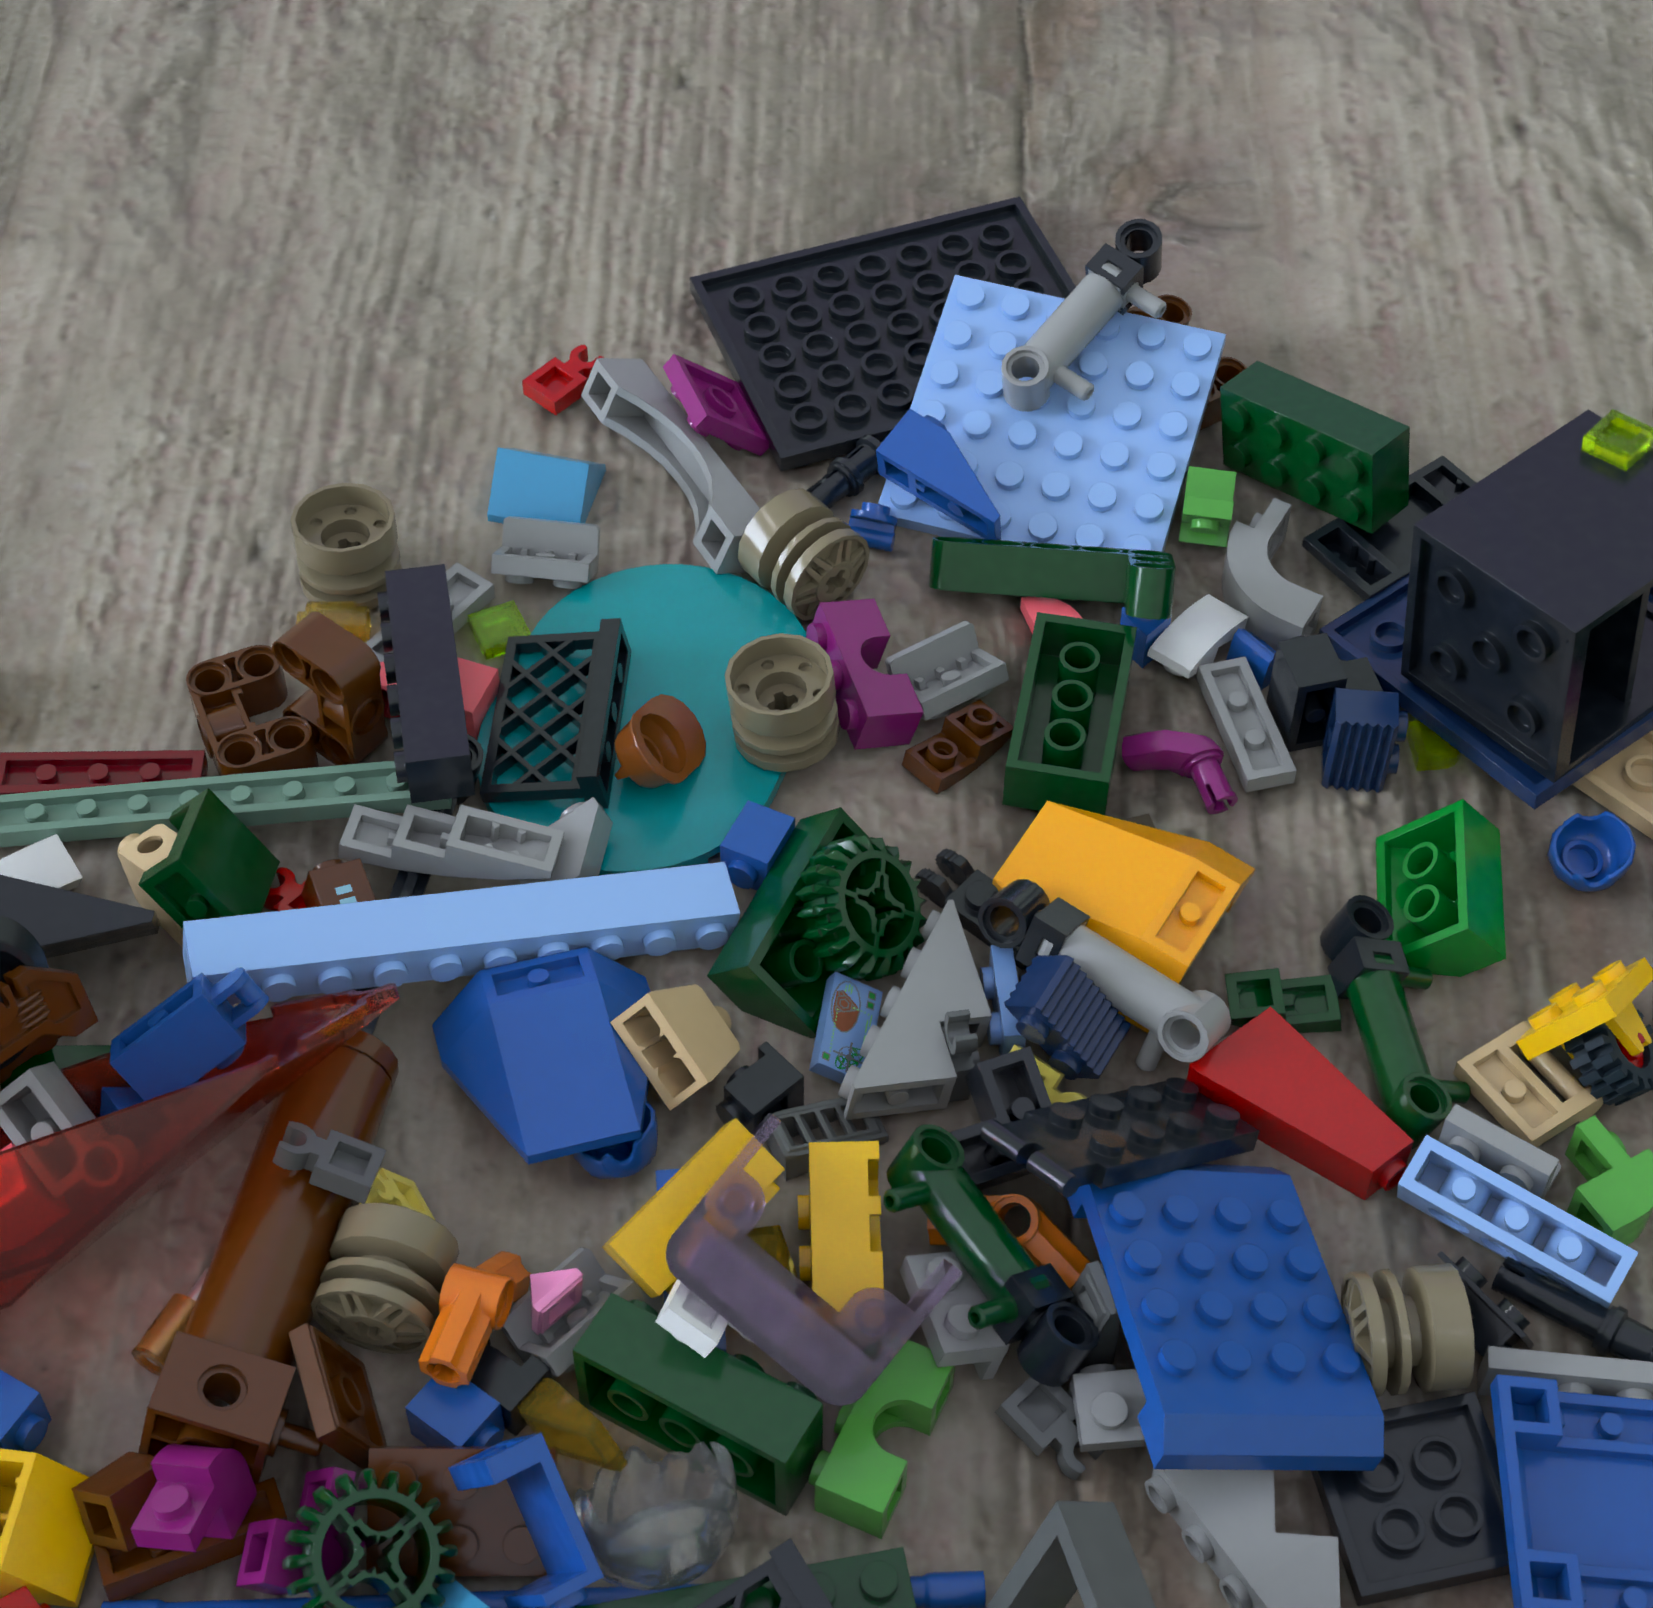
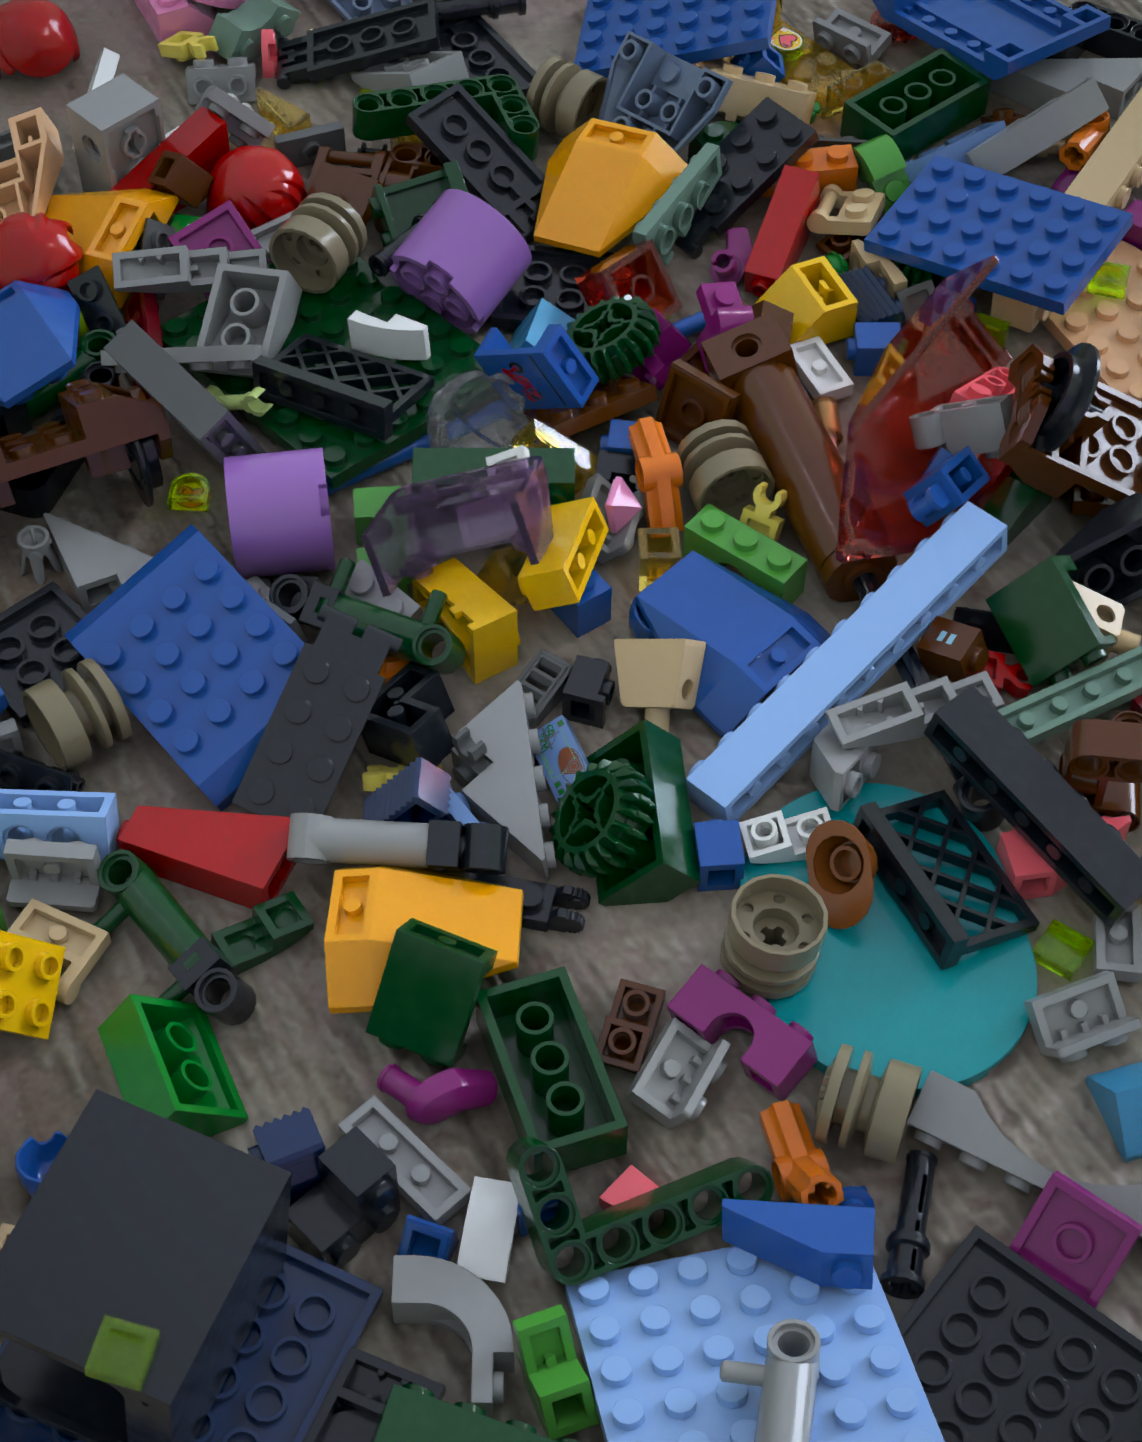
camera: 150 degrees right, 0 degrees up
dark grey plate [272,1121,387,1204] -> none
none -> medium lavender brick [224,448,336,579]
none -> dark green panel [366,918,498,1067]
none -> clear yellow brick [637,527,681,591]
none -> bright green arch [682,503,808,604]
none -> white slope [739,807,831,864]
none -> orange piece [759,1100,844,1206]
none -> white plate [790,336,854,405]

